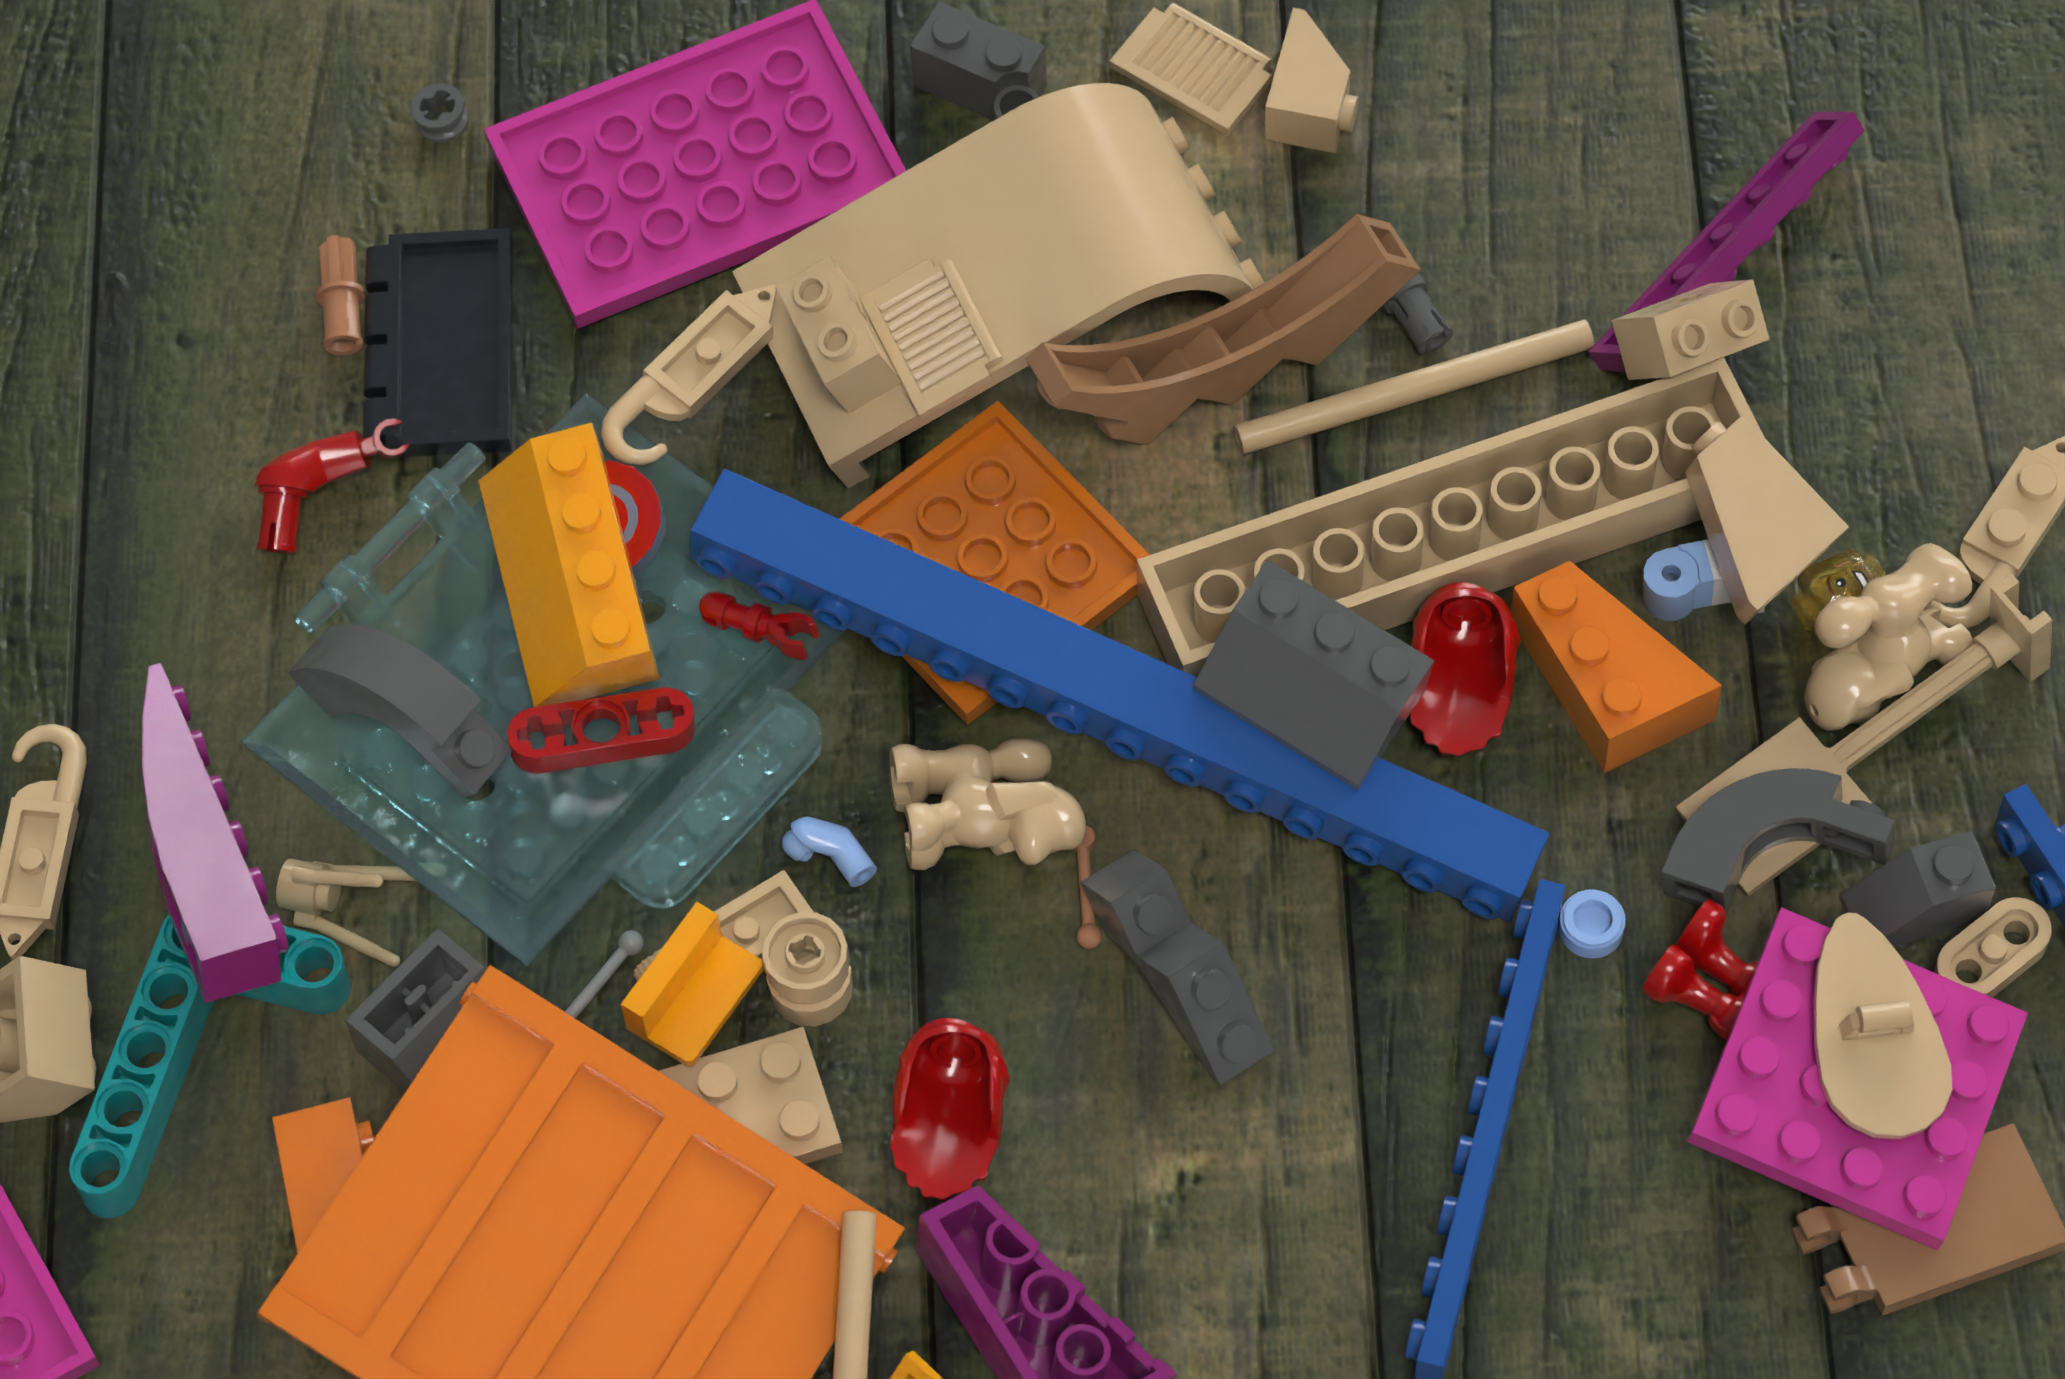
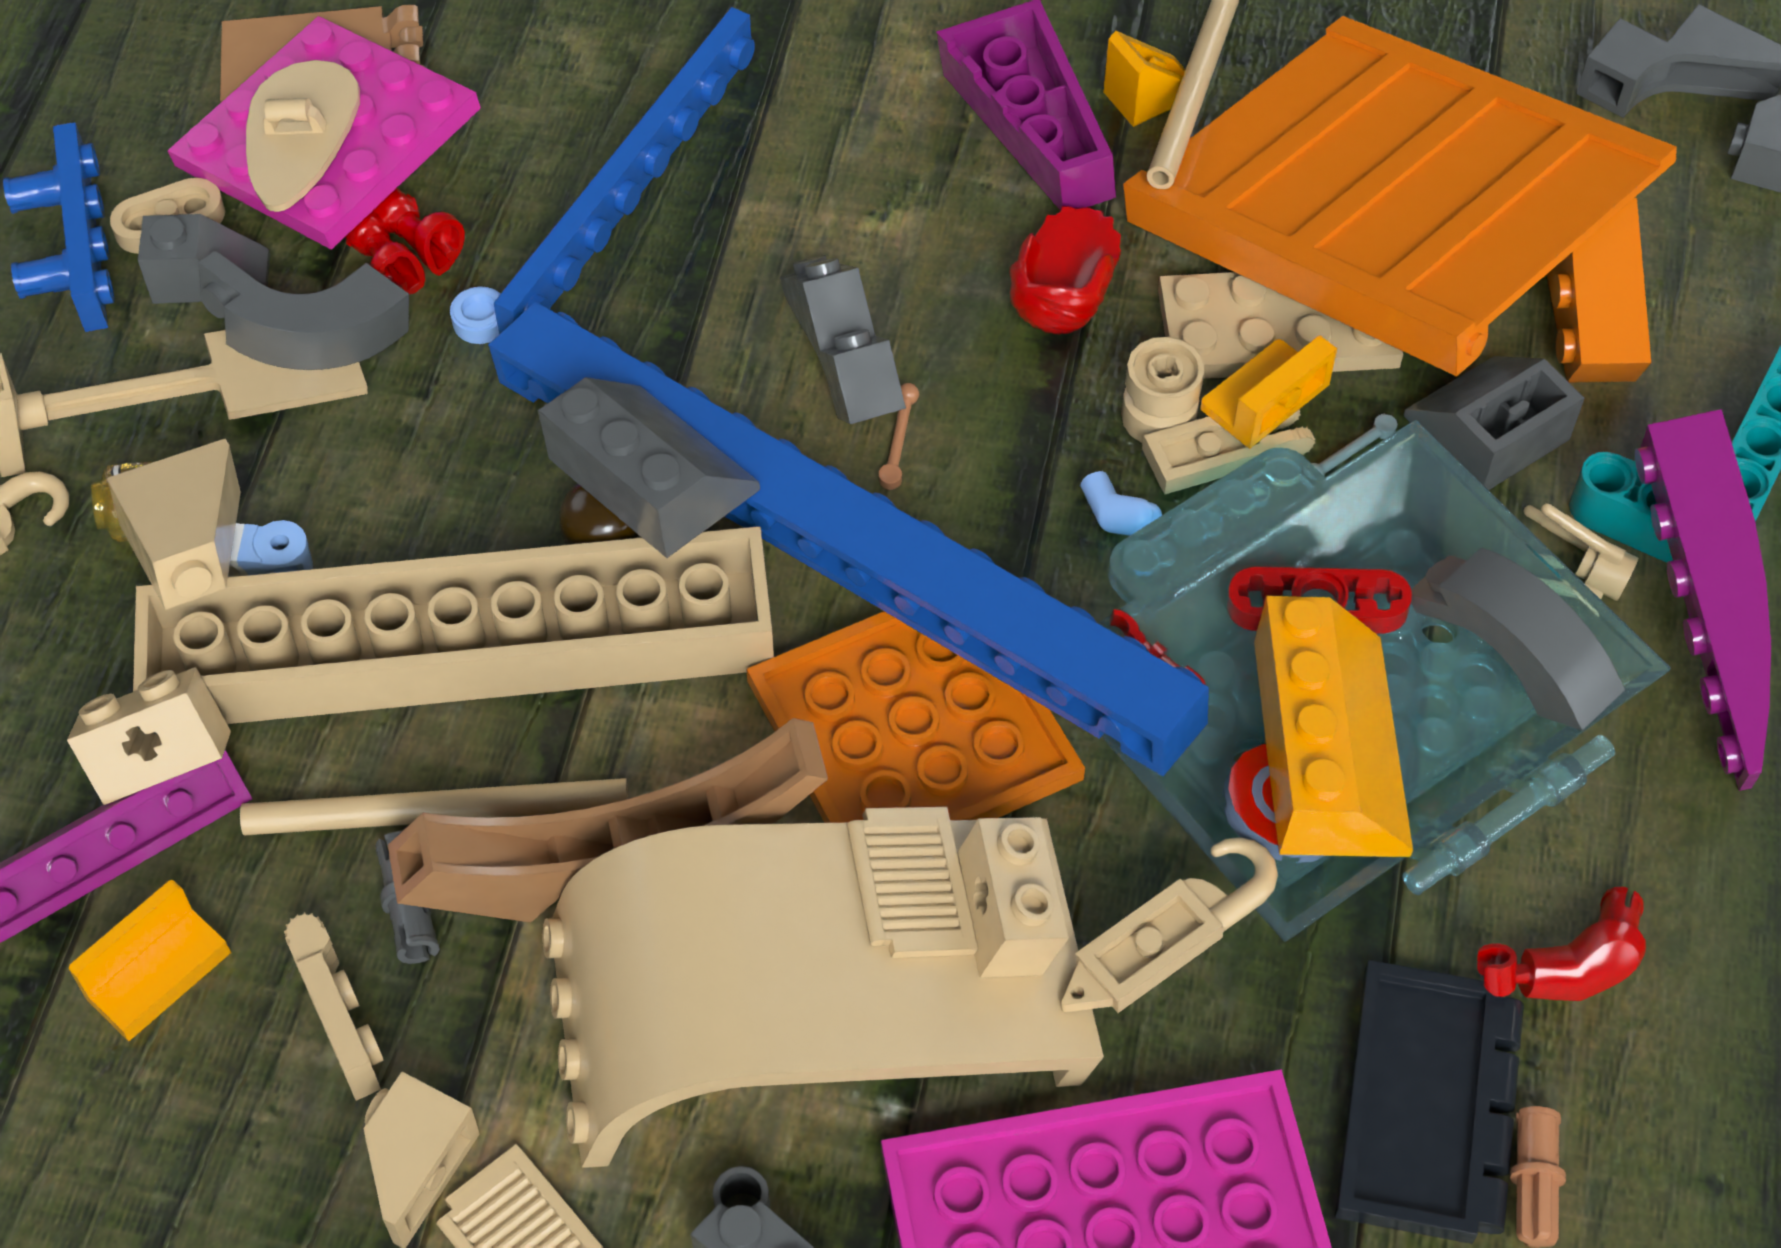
camera: 170 degrees left, 5 degrees down
tan animal [889,737,1086,870] -> none
red hair [1410,582,1521,757] -> none
orange wedge [1511,561,1722,773] -> none
tan animal [1804,543,1974,731] -> none
none -> light orange panel [69,880,231,1041]
none -> tan hinge [284,912,384,1101]

